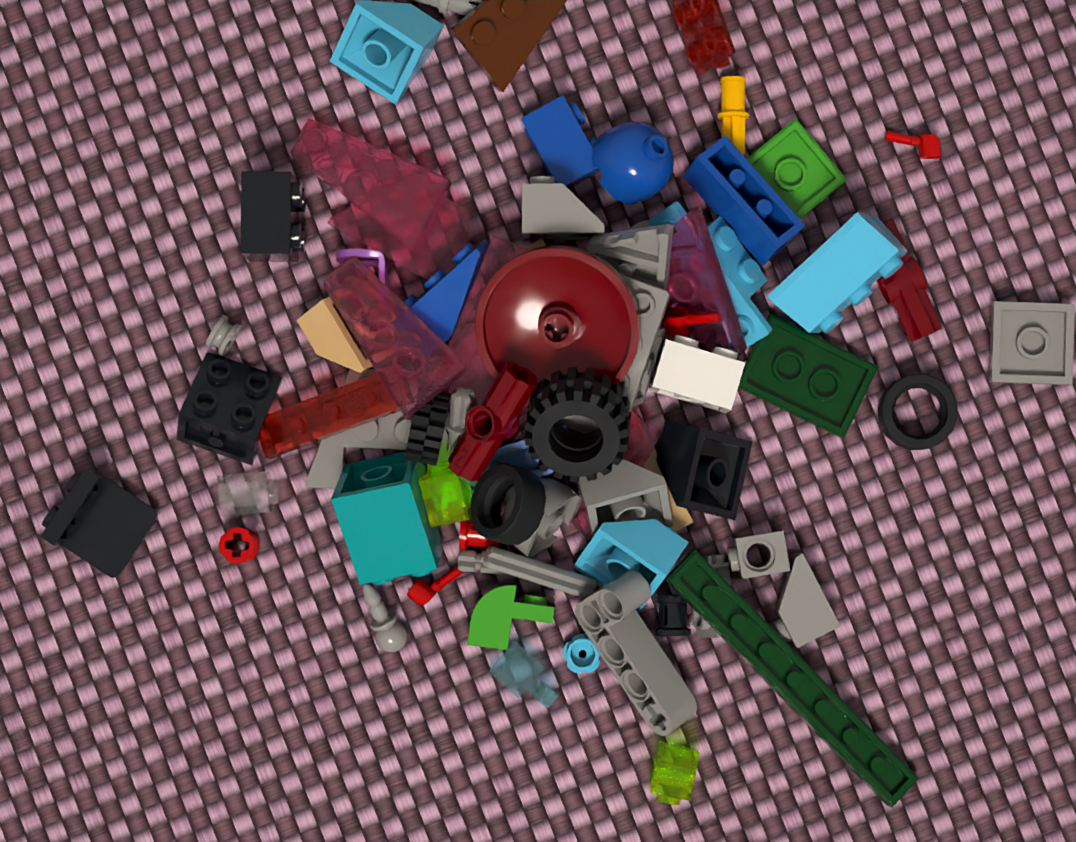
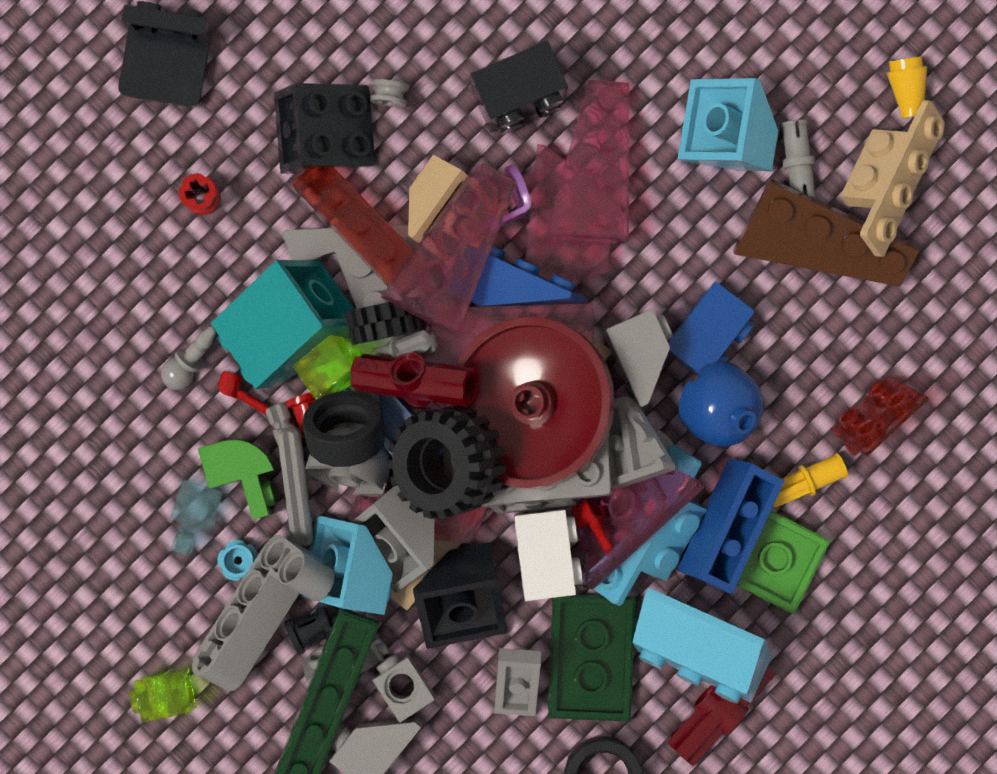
camera: 50 degrees right, 0 degrees up
clear brick [217,471,280,517] -> none
red hand [885,130,941,159] -> none
none -> light grey slope [494,648,541,716]

